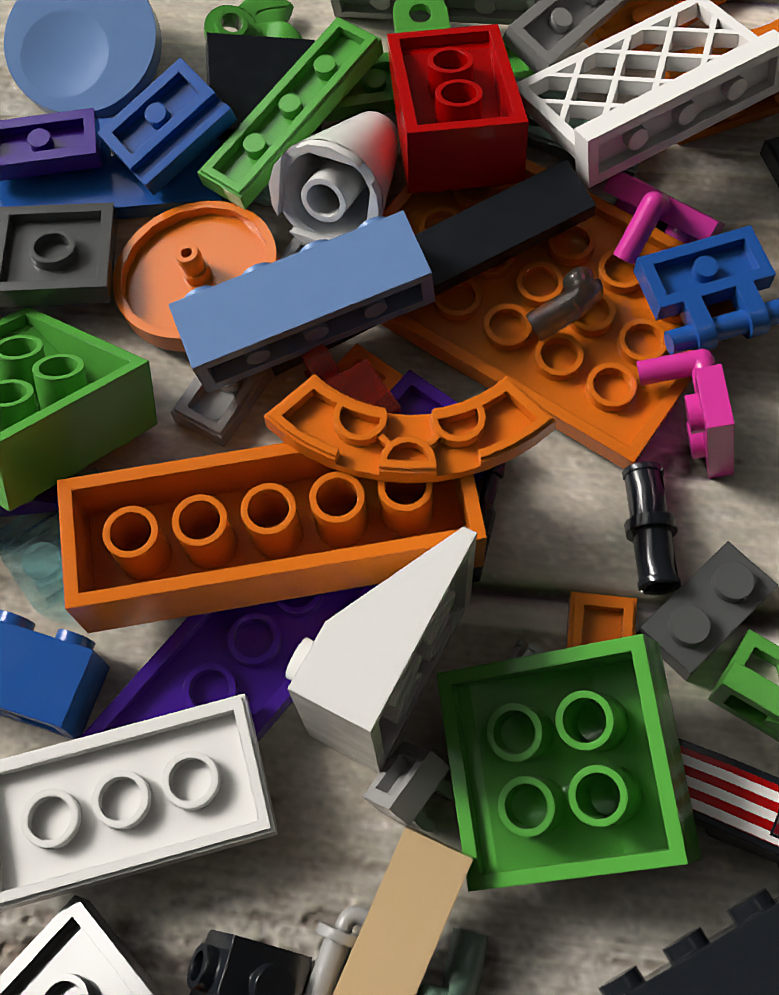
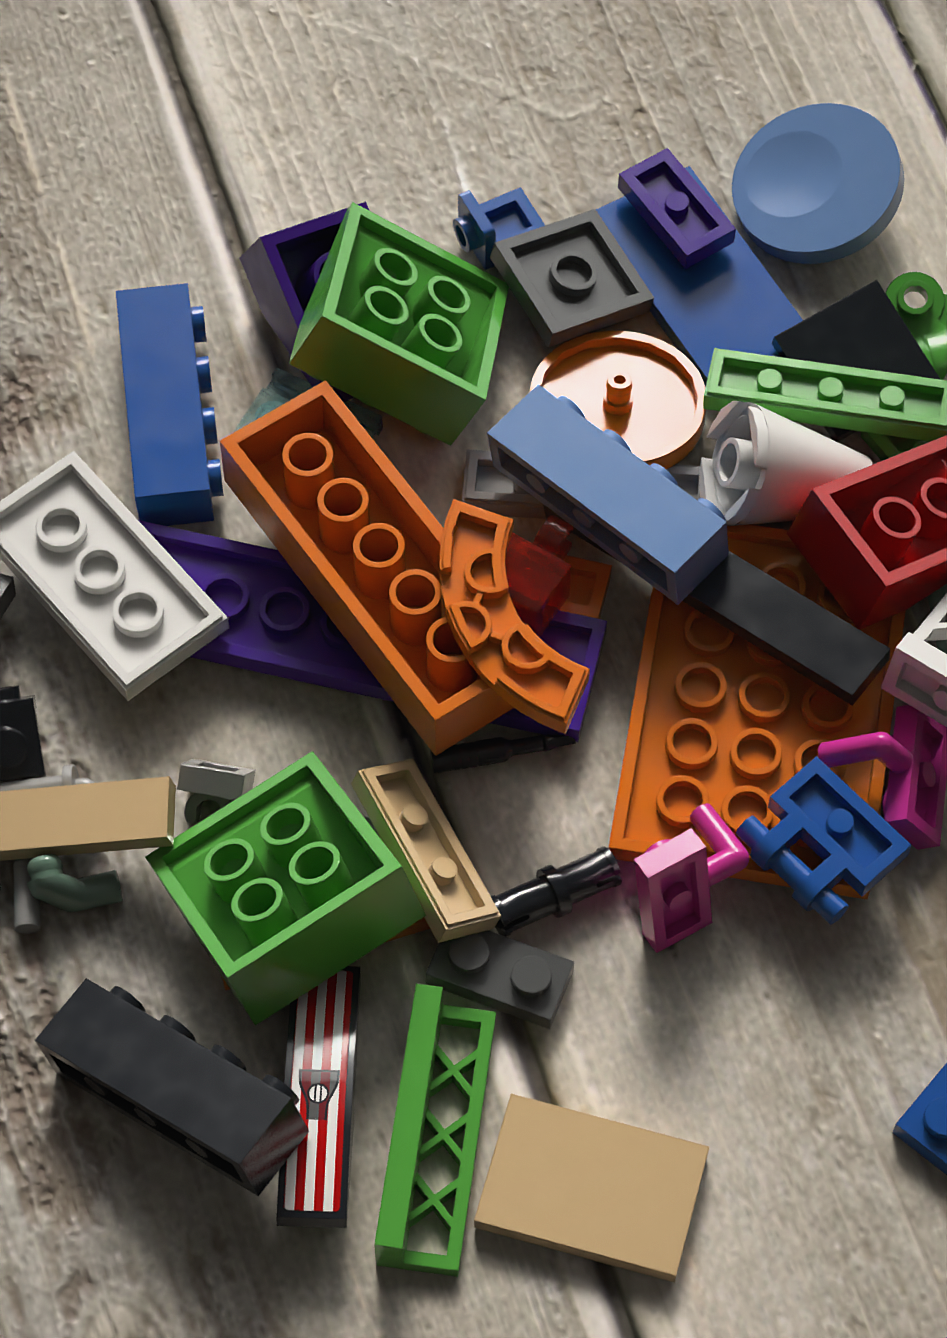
camera: 60 degrees right, 5 degrees down
blue plate [97,57,237,196] -> none
white slope [285,526,477,773] -> none
clear smoke arm [526,266,603,341] -> none
none -> tan tile [351,759,501,943]

